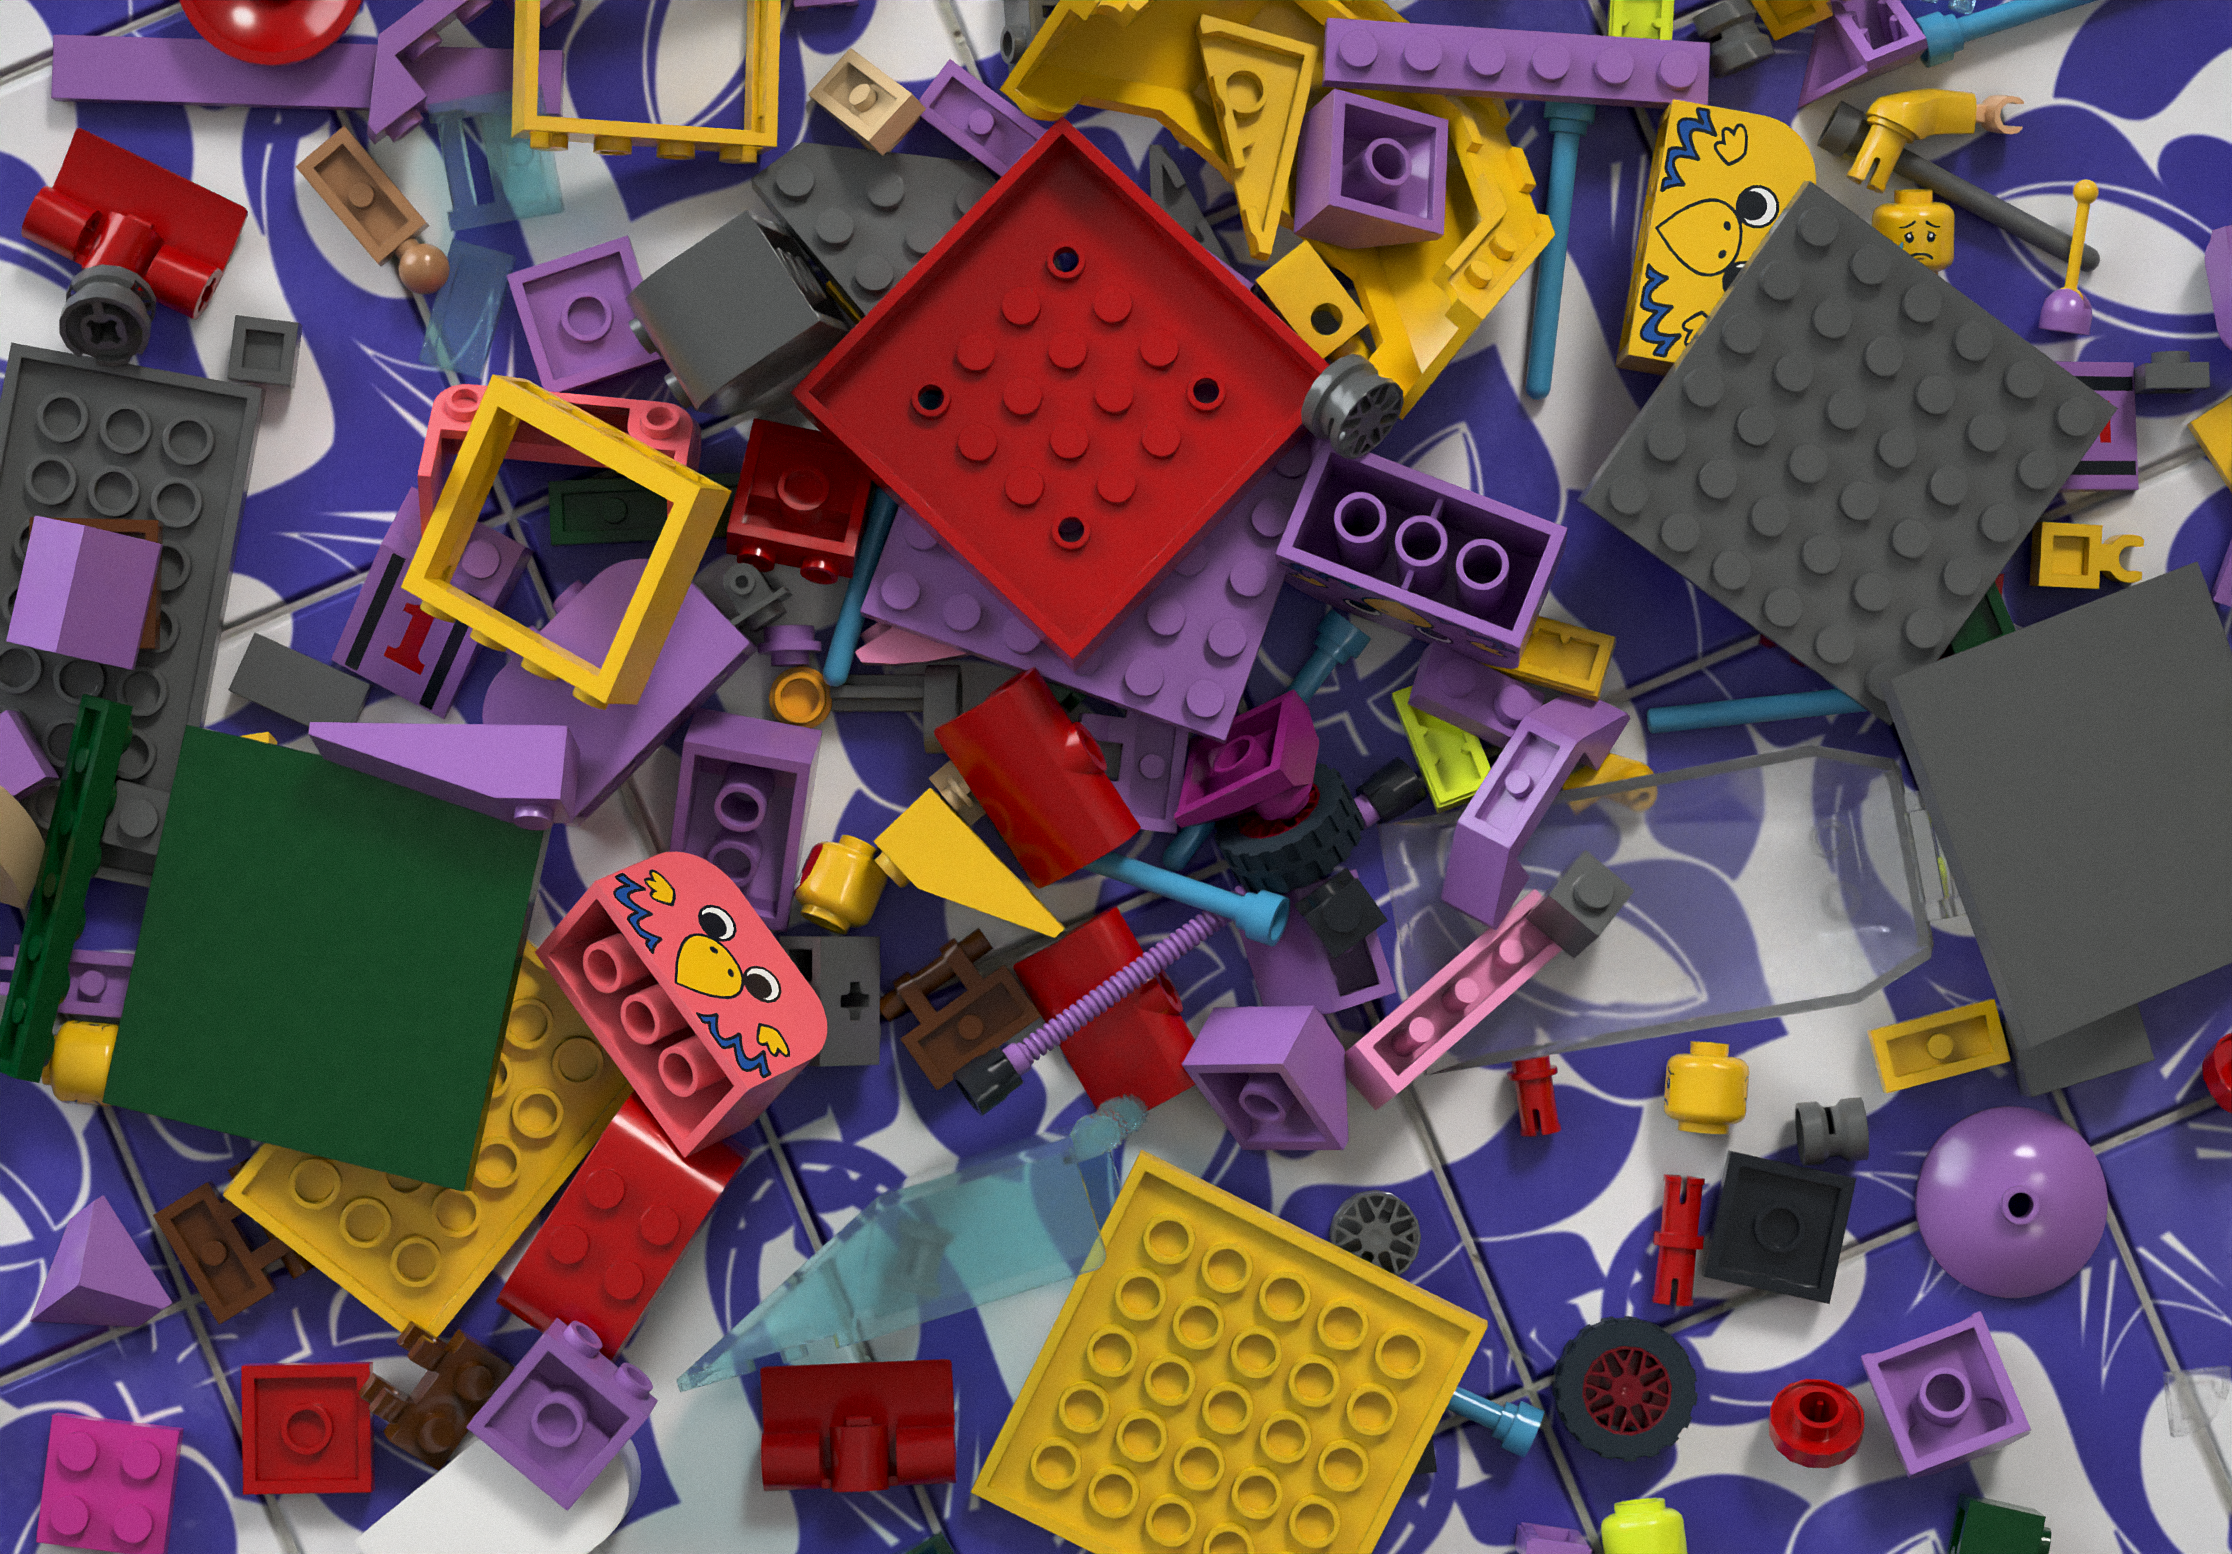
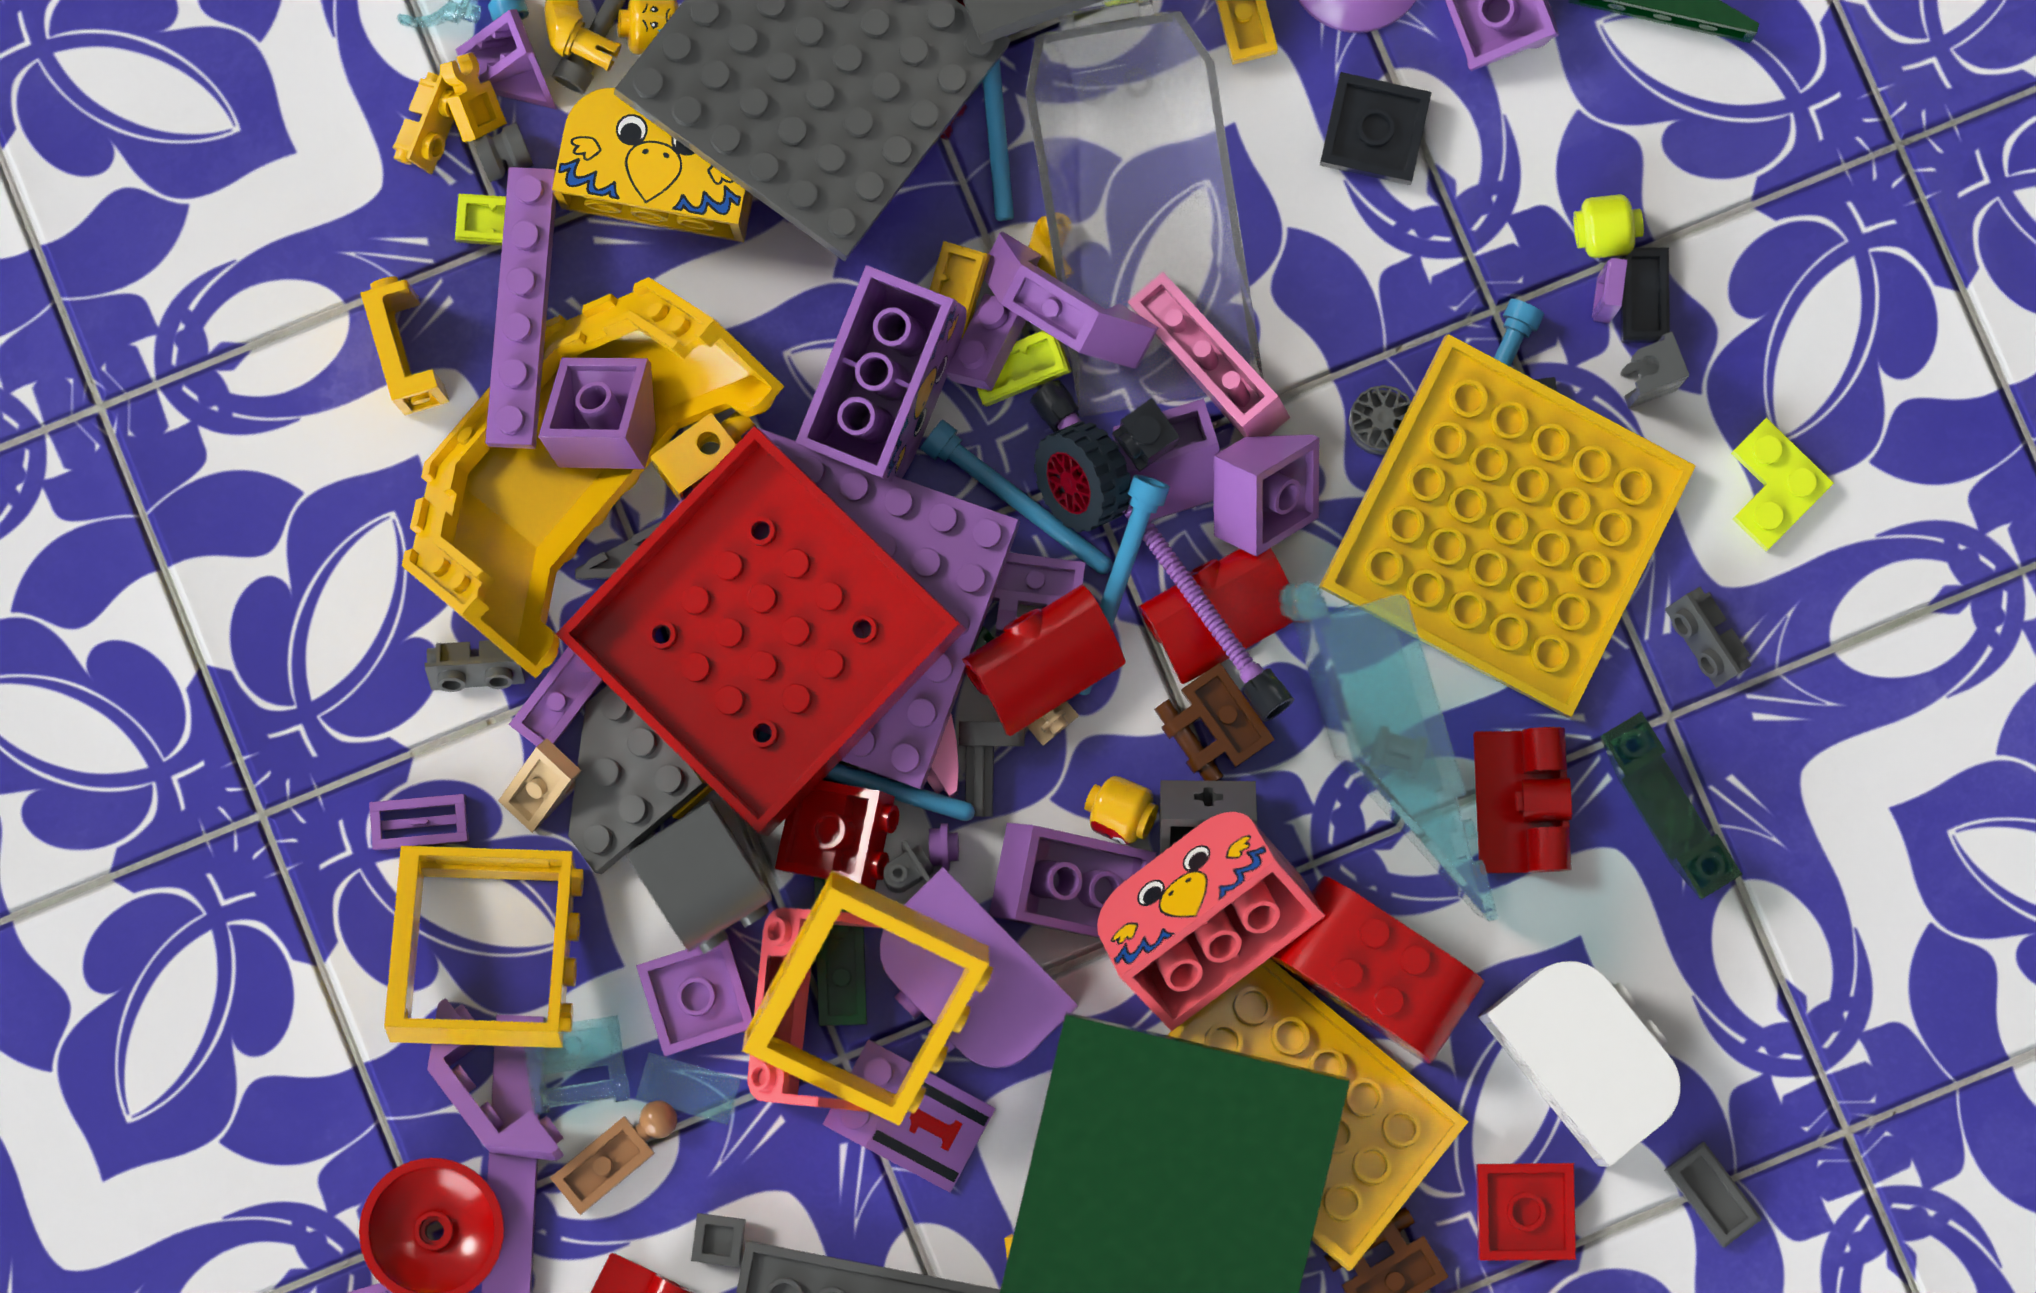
camera: 90 degrees left, 5 degrees down
dark grey tile [228,632,373,727] -> none
medium lavender slope [308,722,580,830] -> none
reddish brown plate [358,1320,515,1471] -> none
medium lavender plate [466,1317,658,1511] -> none
light orange plate [769,666,832,728] -> none
yellow slope [873,788,1066,938] -> none
magenta slope [1174,689,1319,828] -> none
yellow wing [1195,14,1320,262] -> none
dark grey wheel [1301,354,1404,459] -> none
red pin [1507,1054,1561,1137] -> none
dark azure piece [1525,101,1596,400] -> none
dark grey brick [1525,850,1635,959] -> none
black wheel [1552,1316,1698,1462] -> none
red pin [1652,1174,1705,1306] -> none
yellow head [1664,1041,1749,1134] -> none
red plate [1769,1379,1864,1468] -> none
dark grey wheel [1795,1097,1869,1166] -> none

